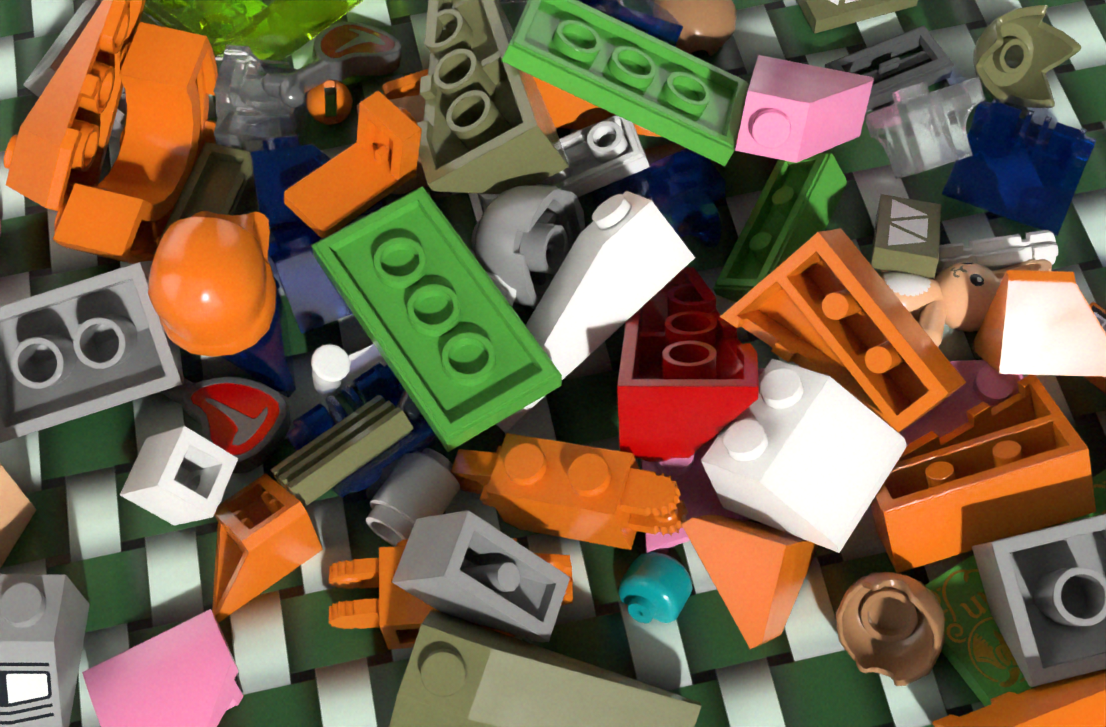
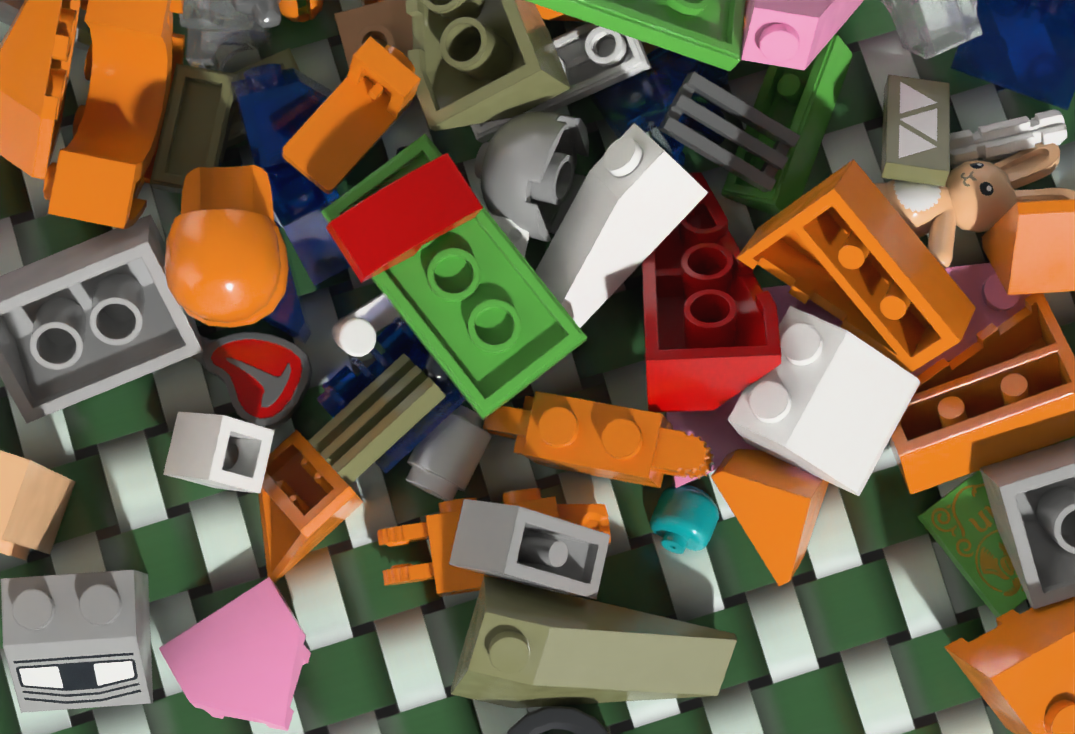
camera: 10 degrees left, 20 degrees up
medium nougat hair [835,572,945,686] -> none
none -> red slope [326,153,483,283]
none -> dark grey tile [658,72,800,192]

